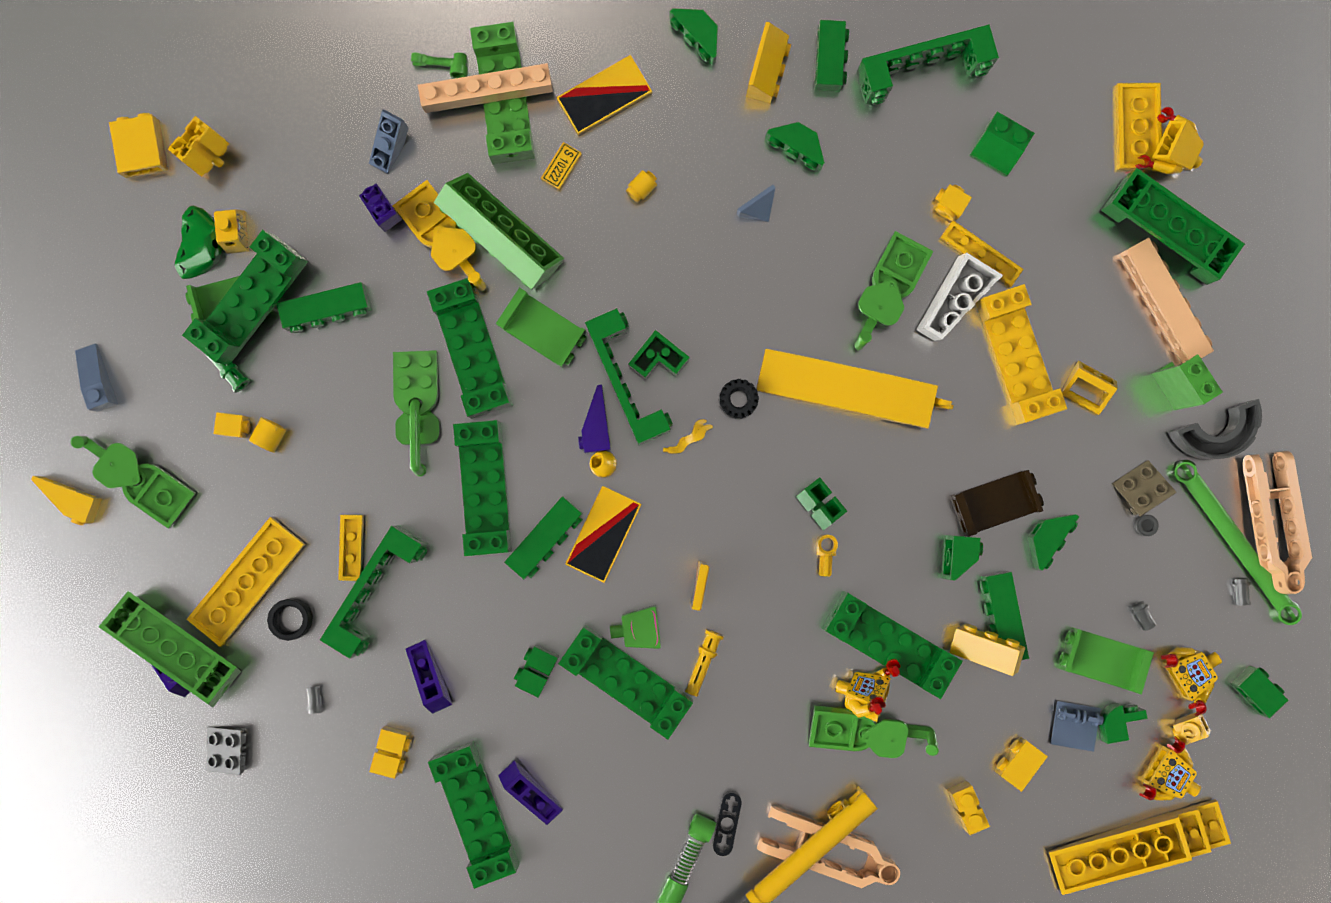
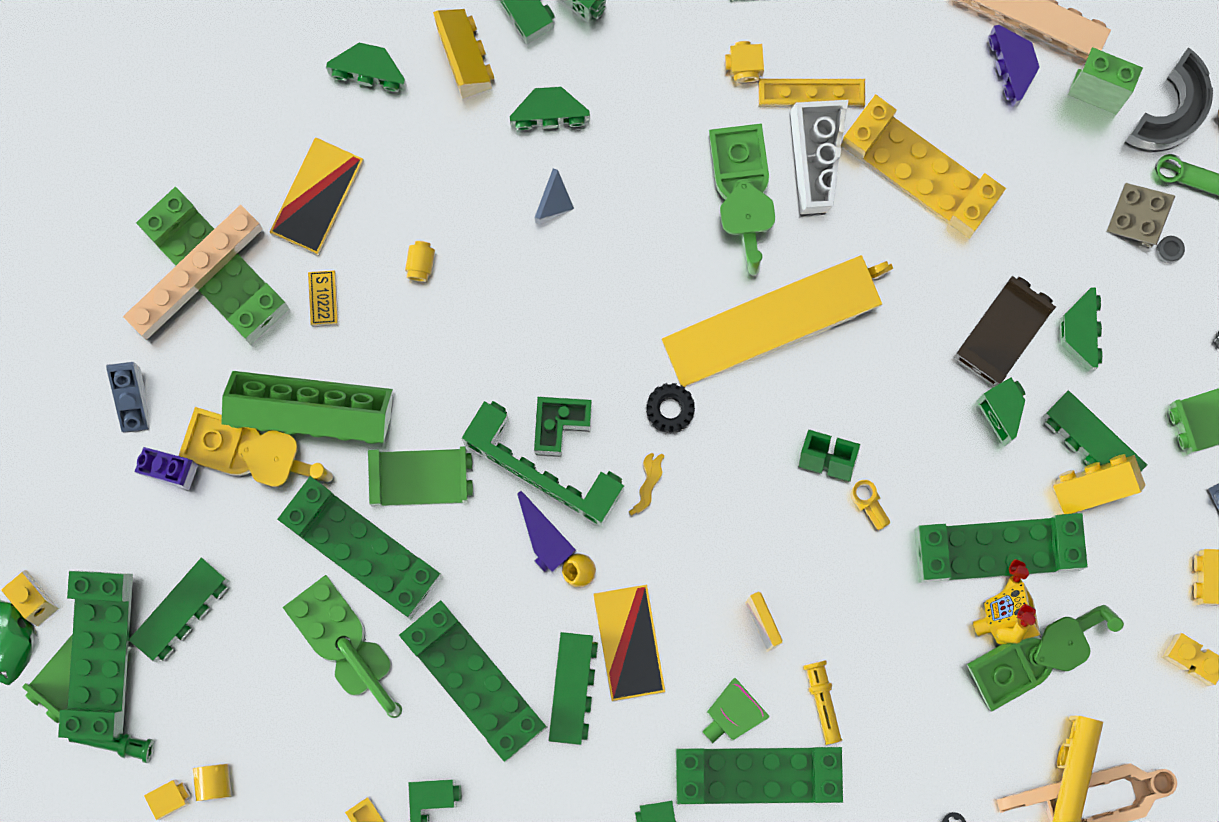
camera: 30 degrees left, 5 degrees down
bright green brick [411,52,468,78] -> none
yellow tile [1062,360,1118,415] -> none
none -> dark purple slope [988,25,1040,107]

